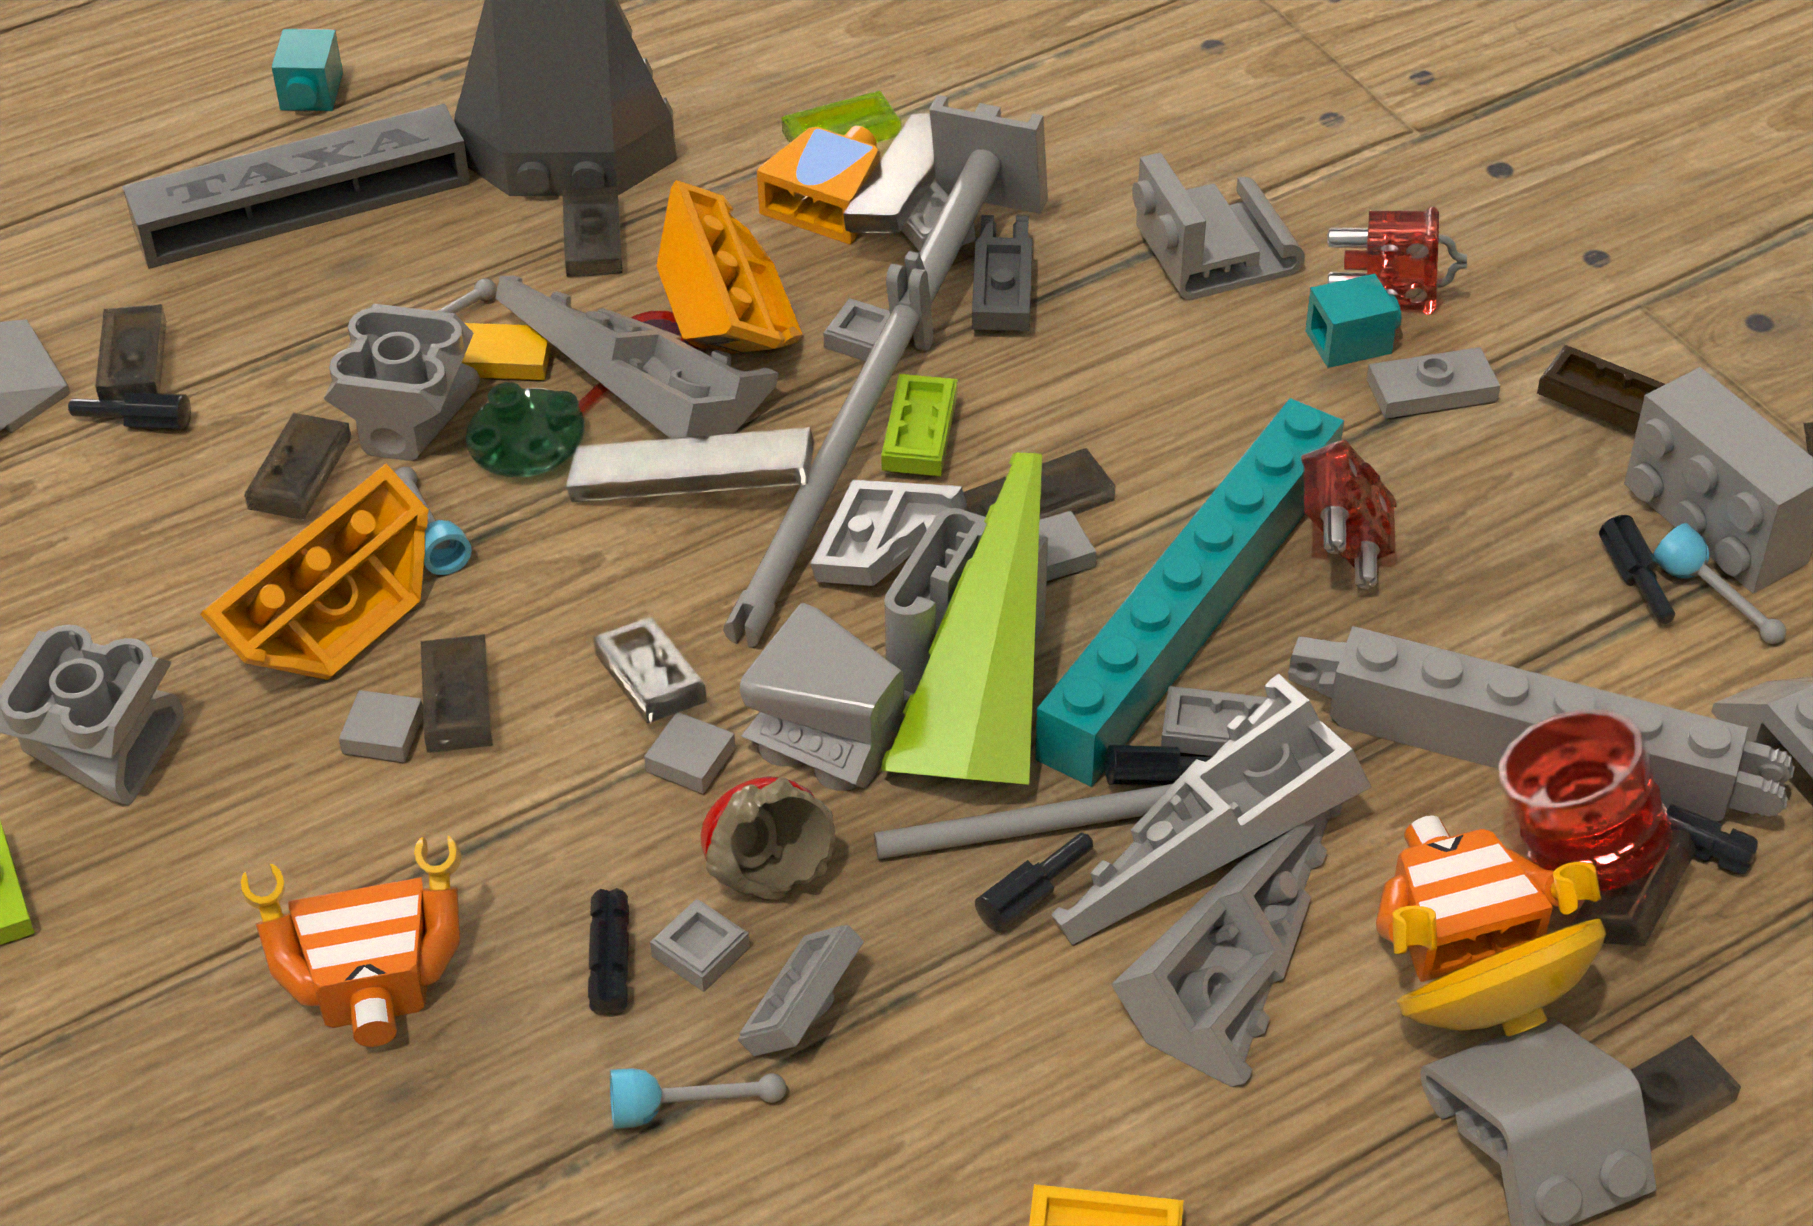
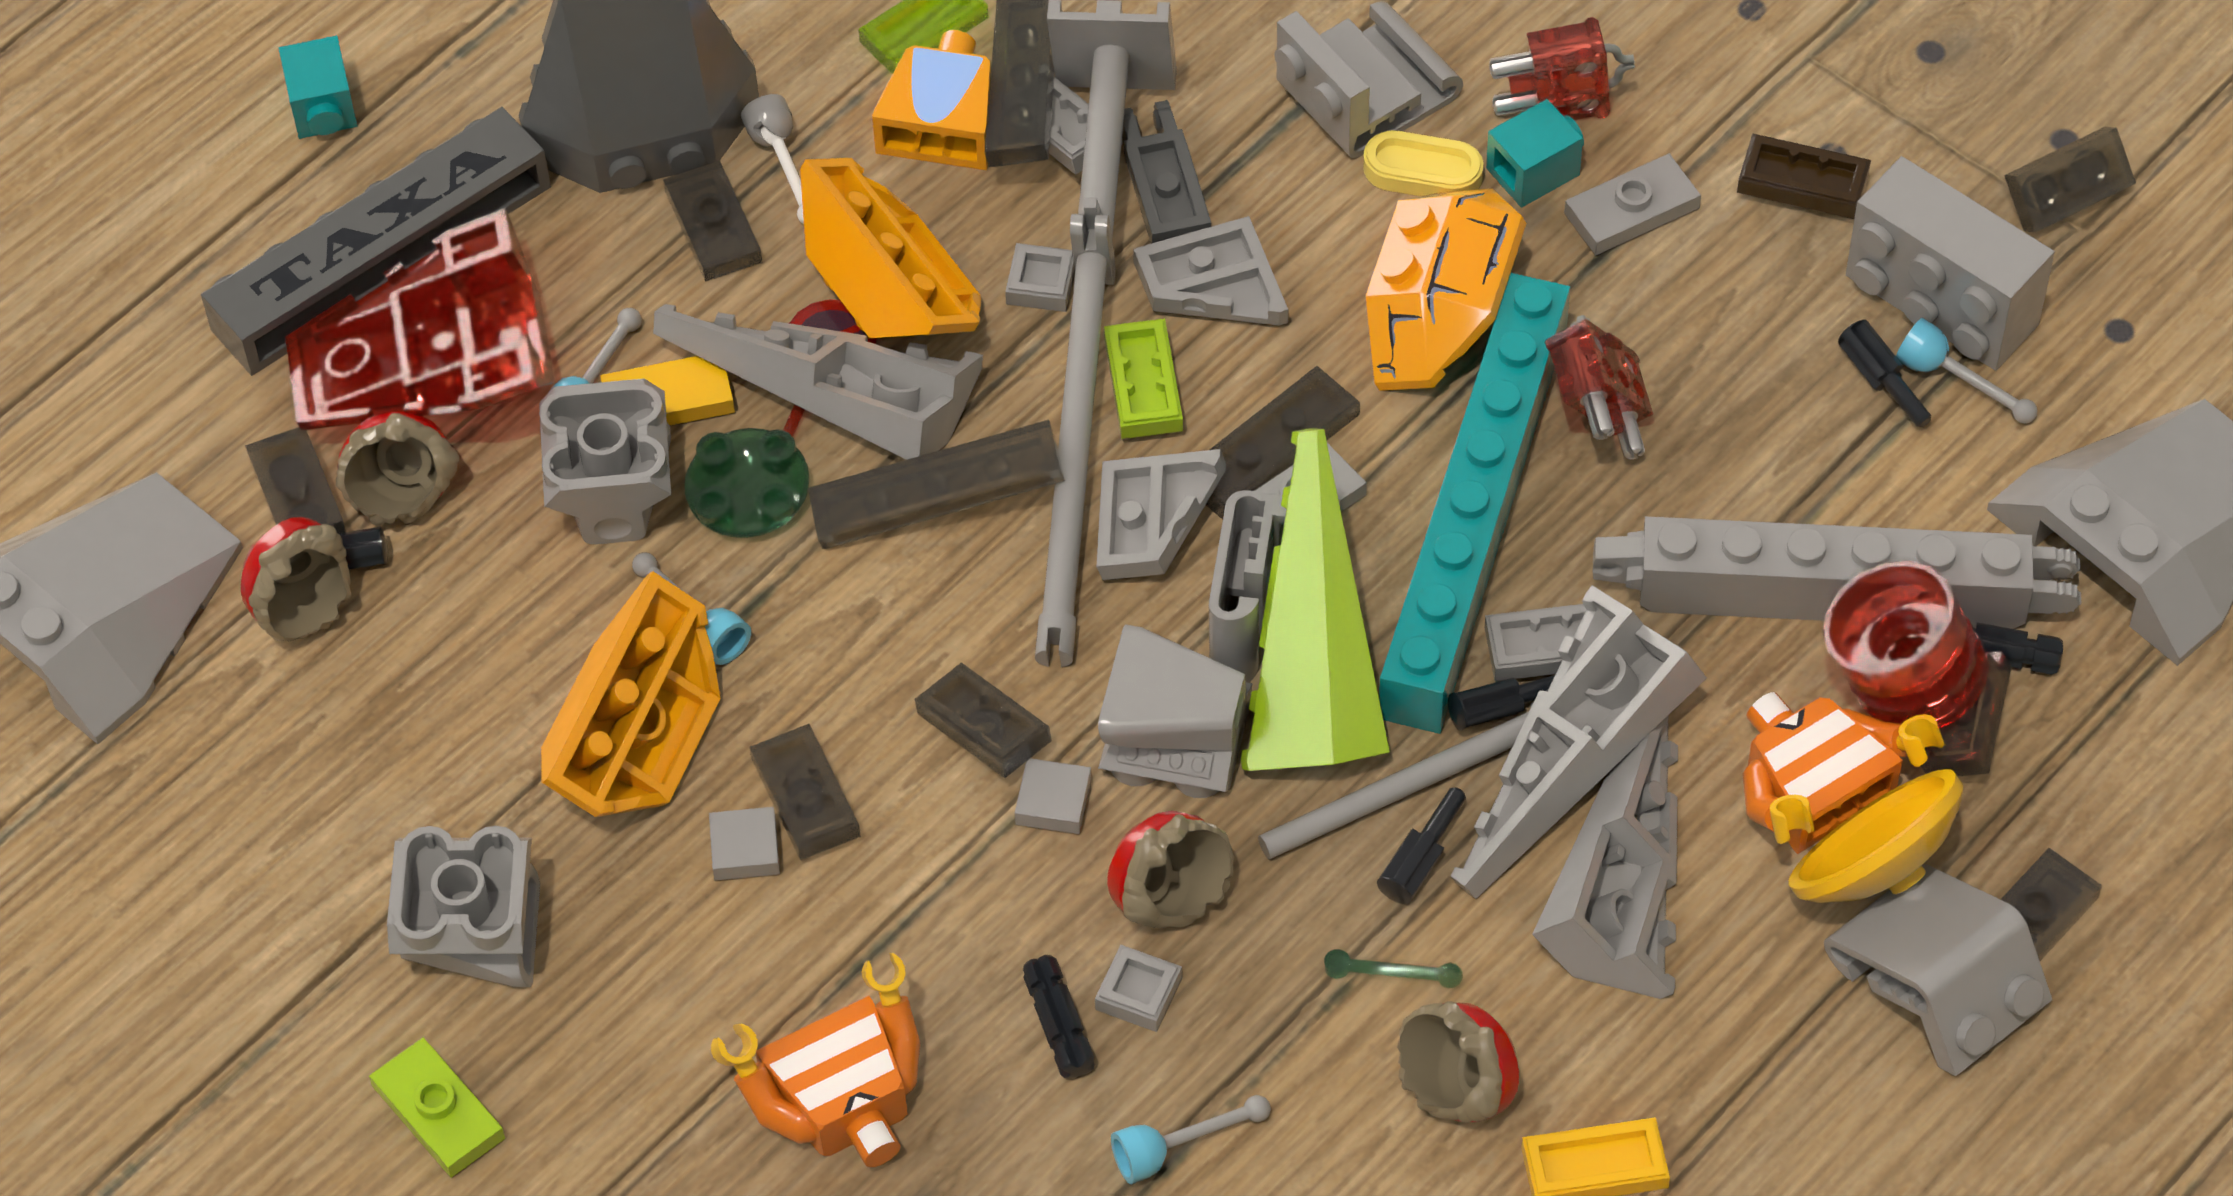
camera: 15 degrees left, 10 degrees up
clear smoke plate [244,412,352,520] -> none
light grey plate [737,925,864,1056] -> none
none -> dark tan hair [241,517,351,641]
none -> clear red wedge [285,208,556,431]
none -> dark tan hair [336,411,459,527]
none -> light grey hinge [741,94,804,225]
none -> light grey wing [1133,216,1288,325]
none -> clear green hinge [1324,949,1463,988]
none -> light yellow tile [1363,130,1483,196]
none -> light orange wedge [1366,188,1527,391]
none -> dark tan hair [1397,1001,1519,1123]

